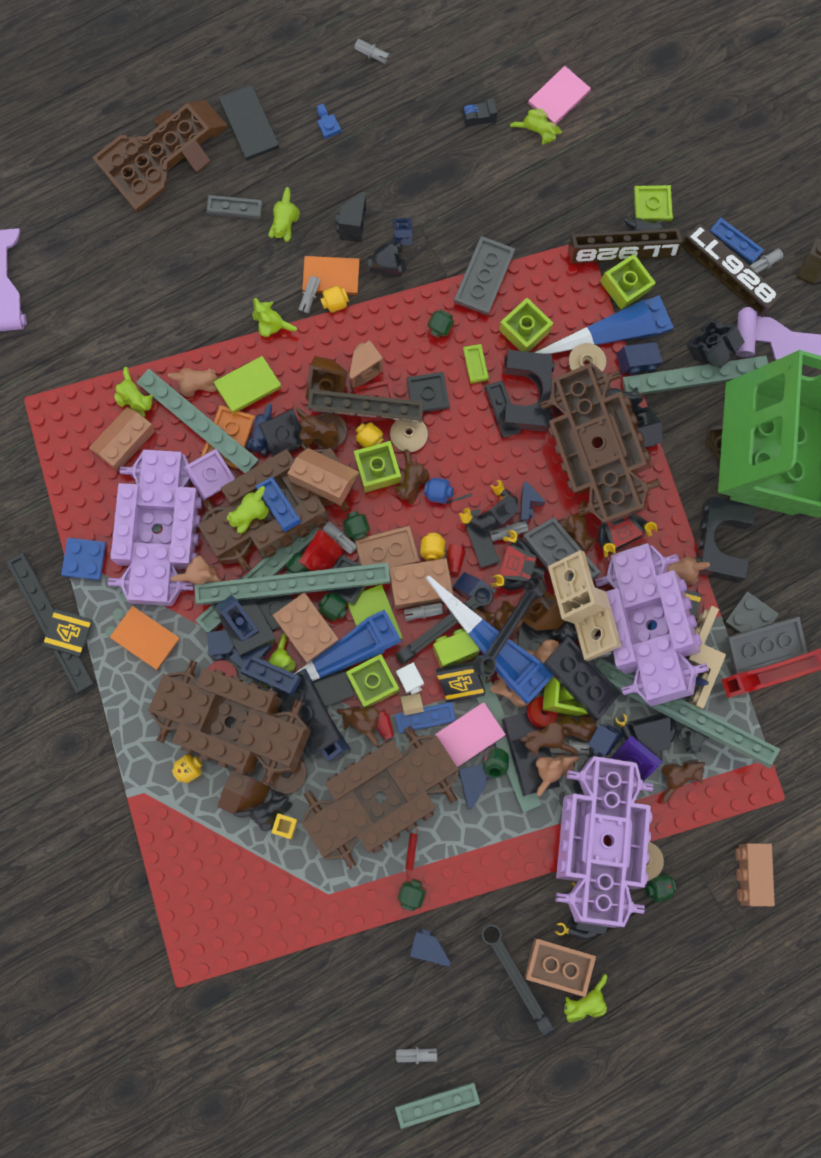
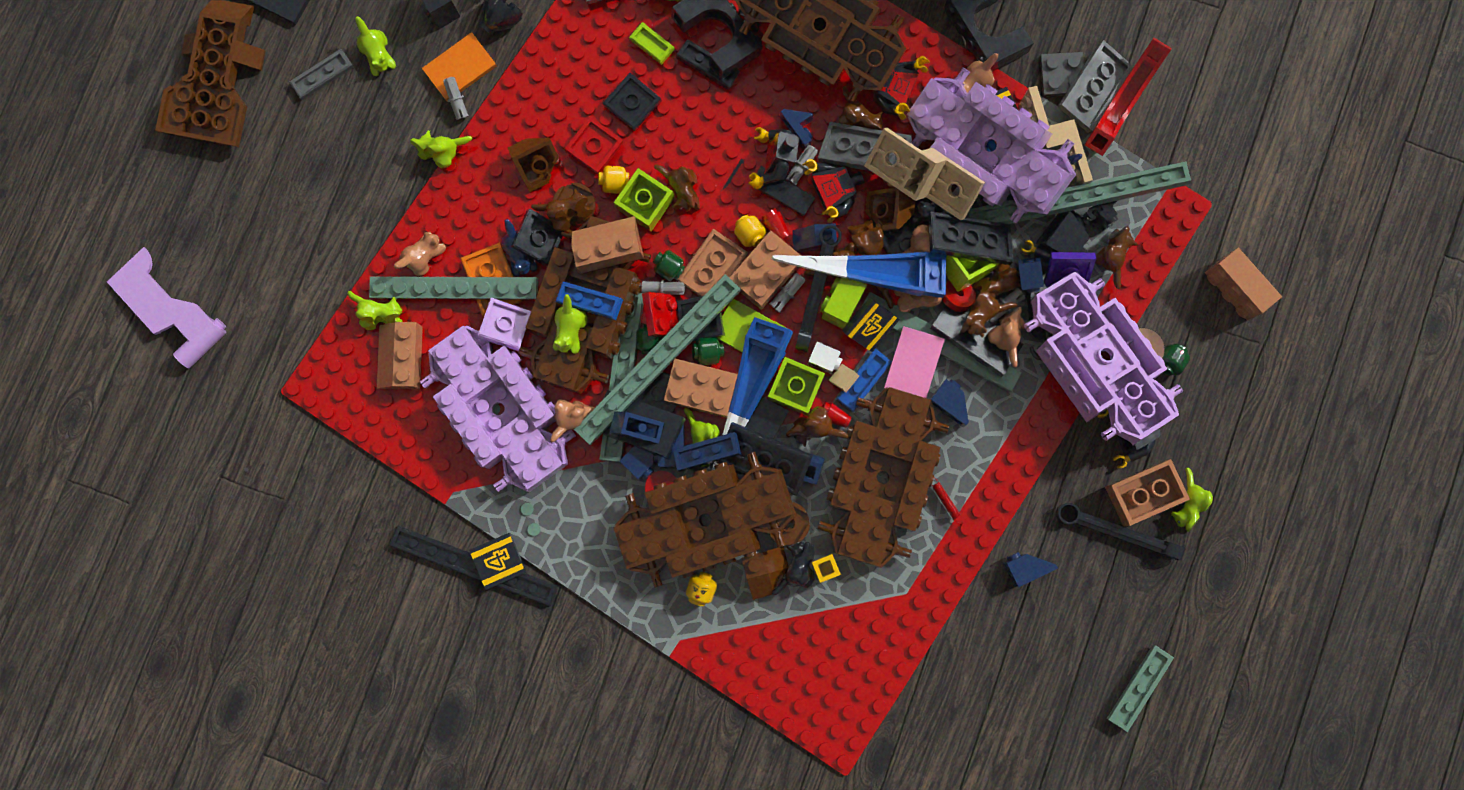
camera: 30 degrees left, 5 degrees up
blue plate [61,538,107,581] -> none
orange tile [110,606,180,671] -> none
lime tile [213,356,281,414] -> none
dark brown brick [308,389,424,423] -> none
yellow head [320,286,349,313] -> none
nougat slope [349,340,383,391] -> none
tan dish [390,421,428,452] -> none
light grey axle [396,1047,437,1064] -> none
dark green head [397,879,427,911] -> none
blue head [424,477,454,504] -> none
dark green head [427,309,455,338] -> none
black piece [473,576,547,677] -> none
dark green head [483,748,509,778] -> none

